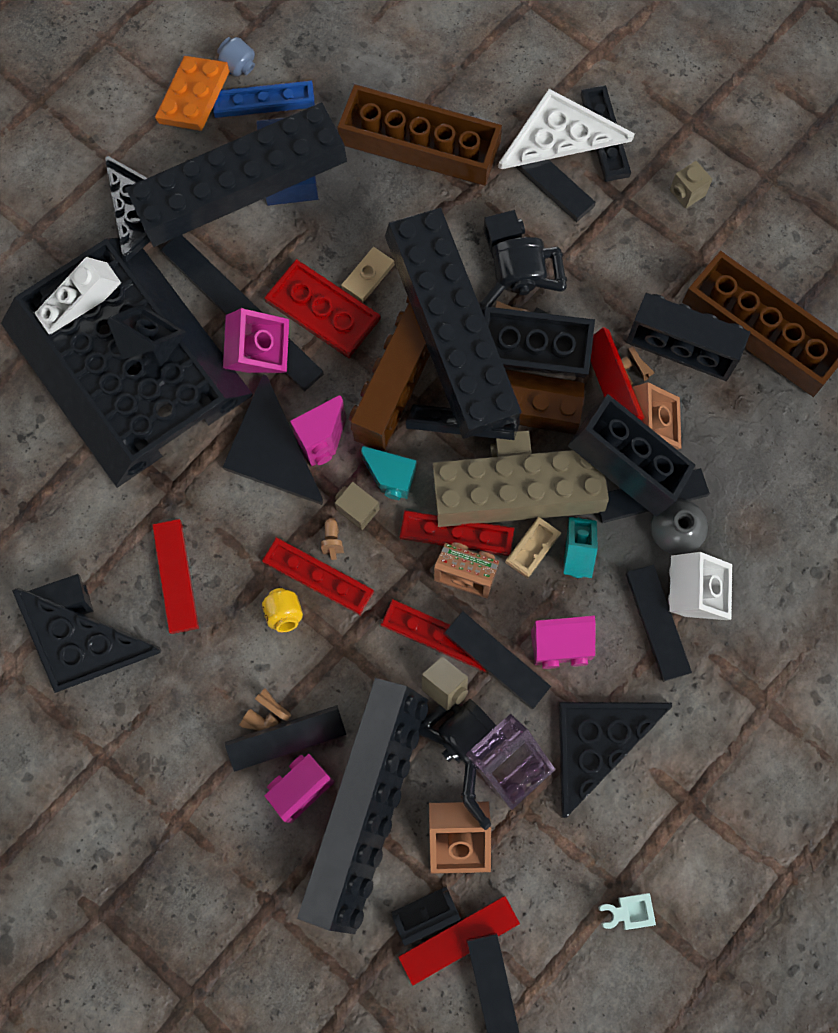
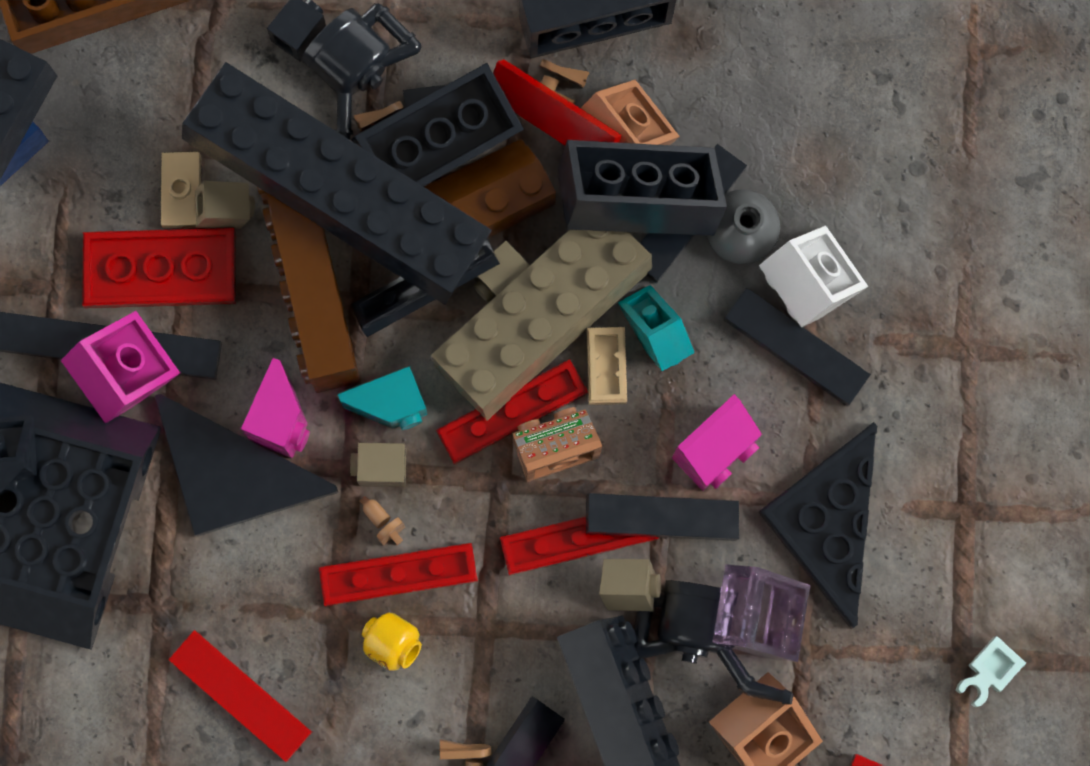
camera: 45 degrees left, 5 degrees up
none -> dark tan brick [195,181,255,229]

